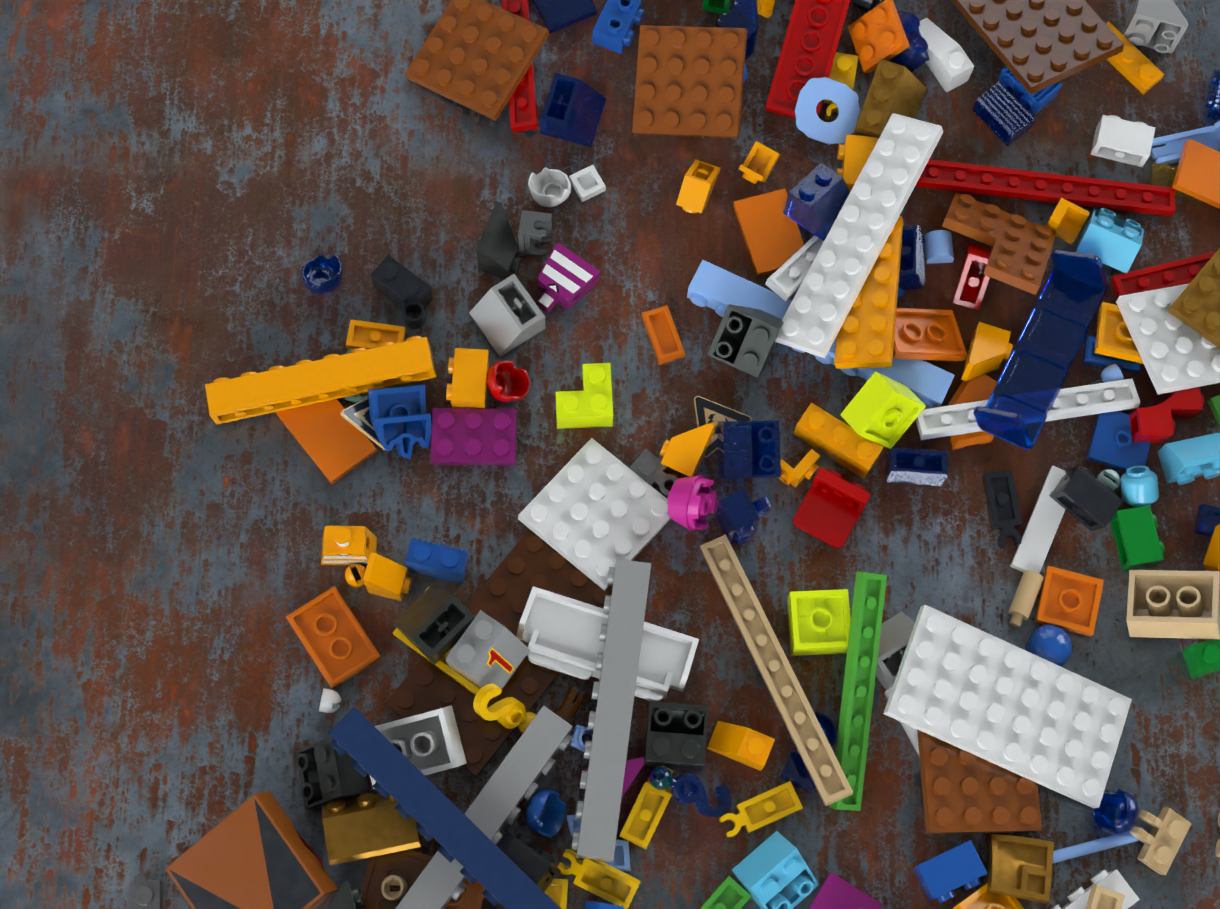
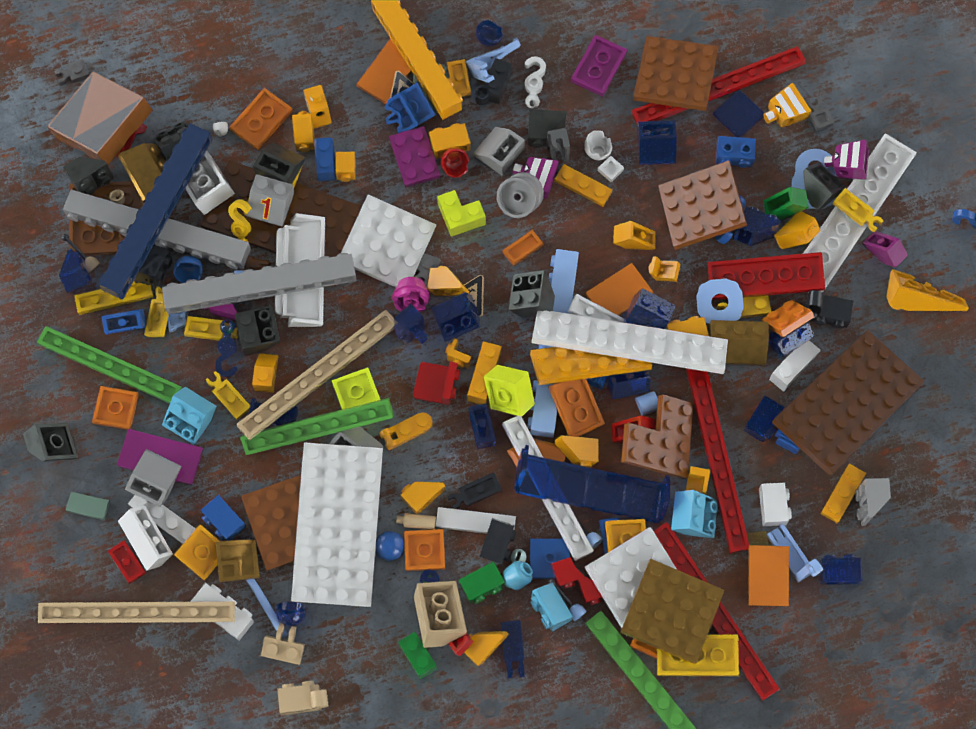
camera: 75 degrees right, 0 degrees up
none -> light orange brick [336,152,356,182]
none -> light orange plate [379,412,433,450]
none -> light orange slope [401,482,446,515]
none -> clear blue tile [420,570,440,583]
none -> light blue hinge [466,38,521,83]
none -> light grey wheel [497,172,544,218]
none -> white piece [524,57,546,108]
none -> hinge [548,578,586,621]
none -> light orange plate [555,164,613,207]
none -> magenta plate [570,35,628,97]

